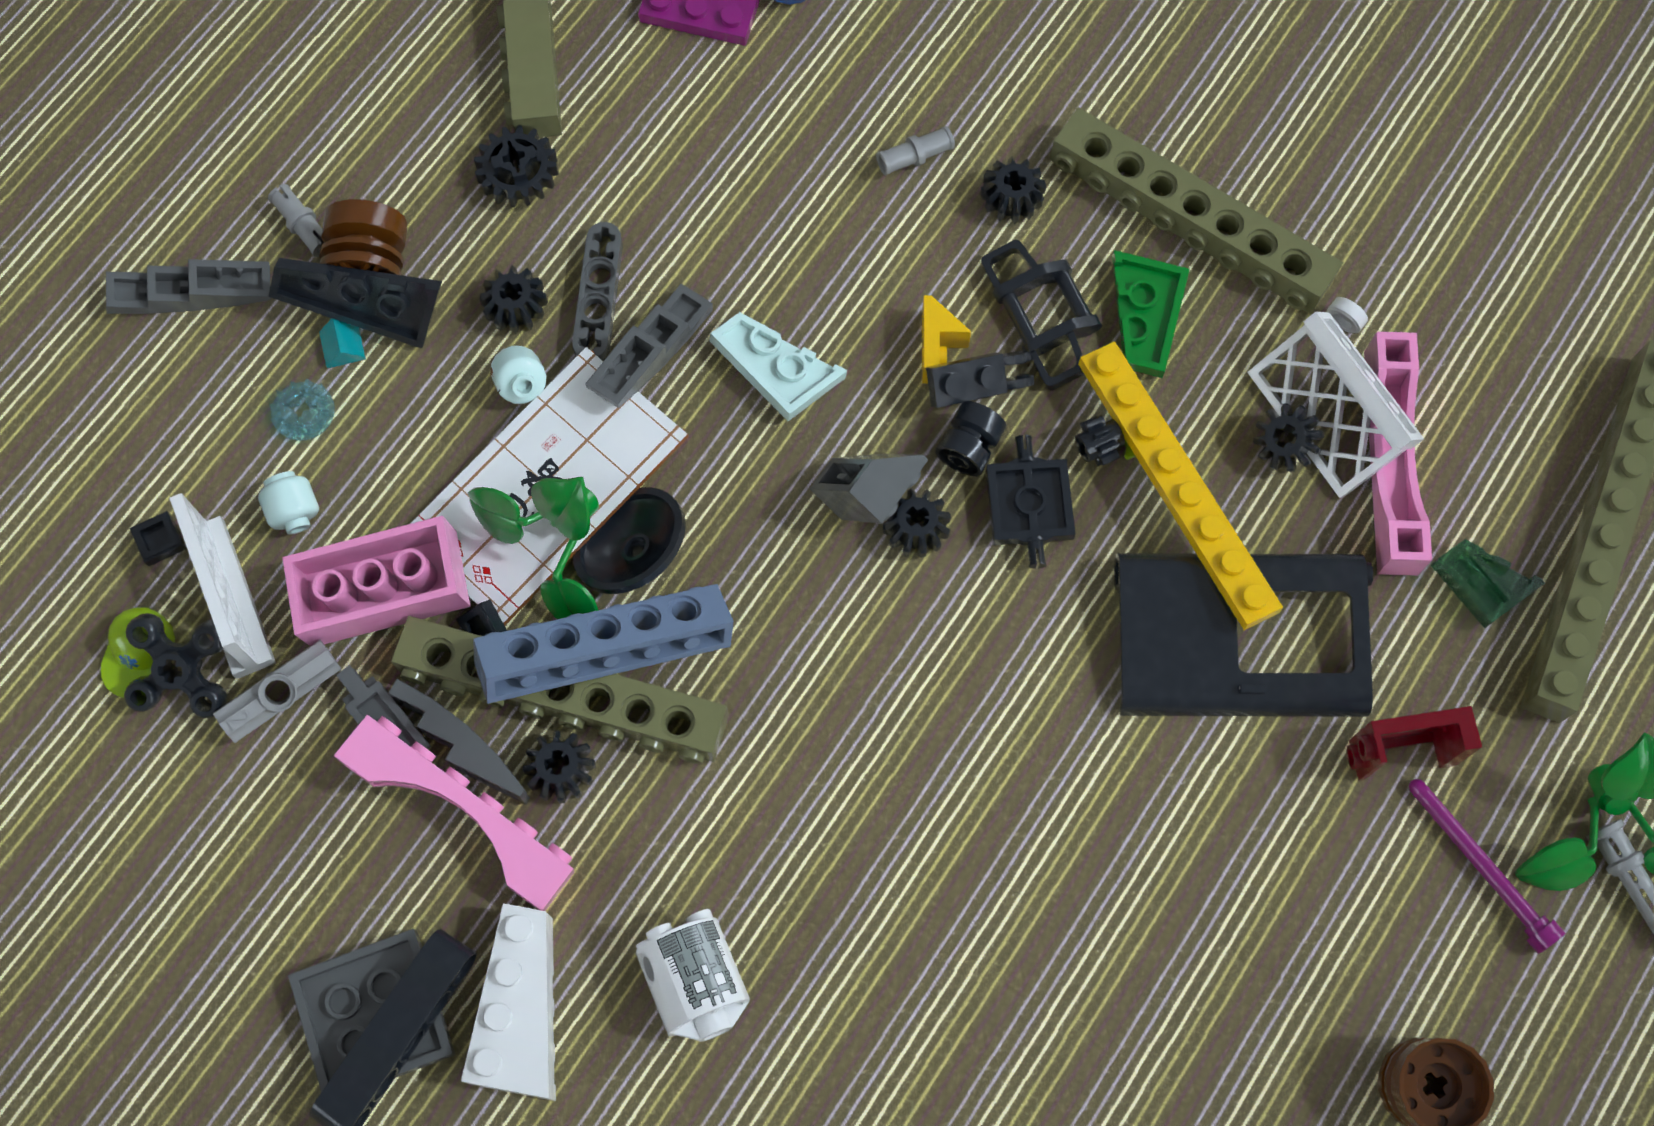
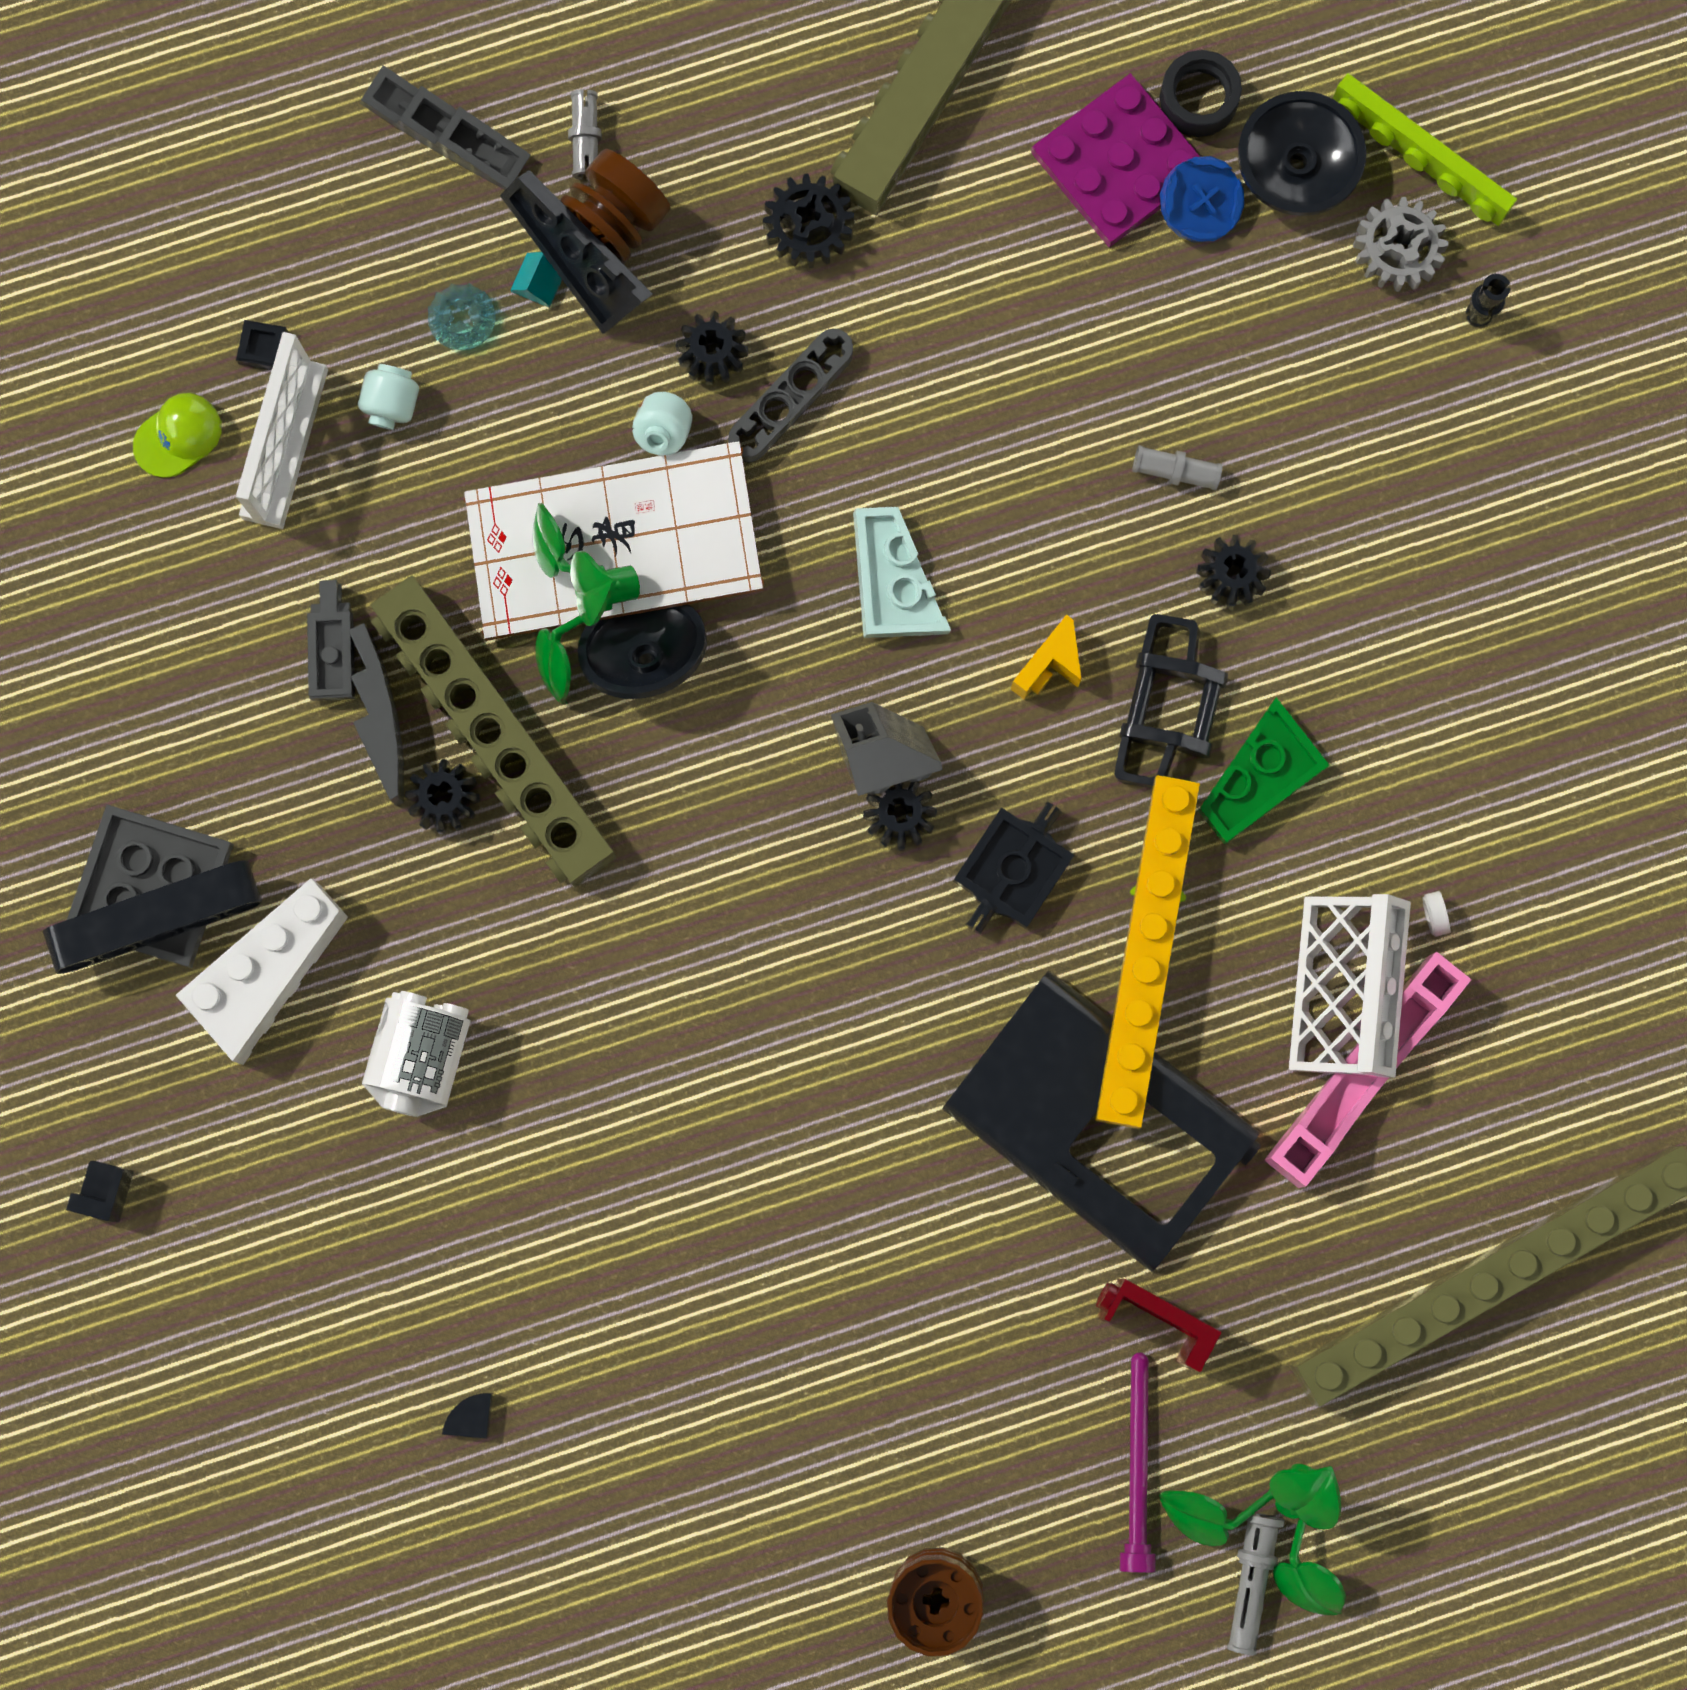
camera: 40 degrees right, 10 degrees up
black gear [124,613,227,718] -> none
light grey piece [213,640,341,743] -> none
bright pink brick [282,515,471,646] -> none
bright pink arch [334,715,574,911] -> none
black tile [456,599,507,636] -> none
sand blue brick [473,584,734,704] -> none
dark grey slope [585,284,713,408] -> none
black hinge [926,350,1034,408] -> none
black wheel [935,401,1007,477] -> none
olive brick [1050,107,1344,314] -> none
black gear [1075,415,1125,466] -> none
black gear [1253,403,1324,472] -> none
clear green wing [1430,539,1545,628] -> none

